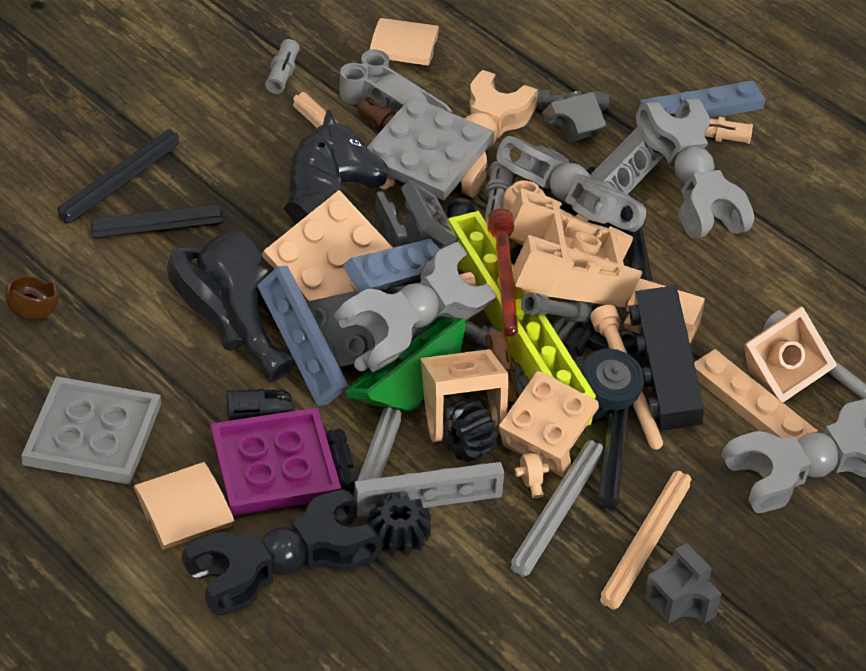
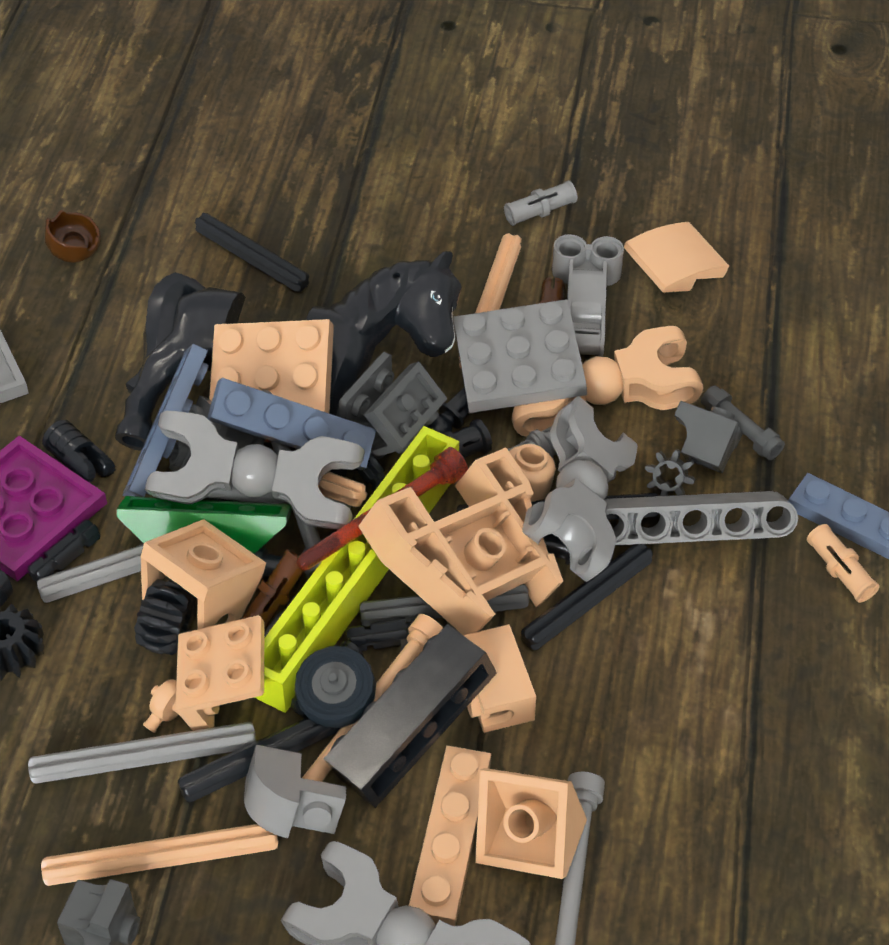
camera: 55 degrees right, 5 degrees up
black axle [57,129,180,223] -> none
light grey plate [354,462,504,517] -> none
dark grey bar [521,293,592,323] -> none
light grey piece [636,98,754,239] -> none
none -> light grey brick [244,745,346,838]
none -> dark grey gear [645,449,696,496]

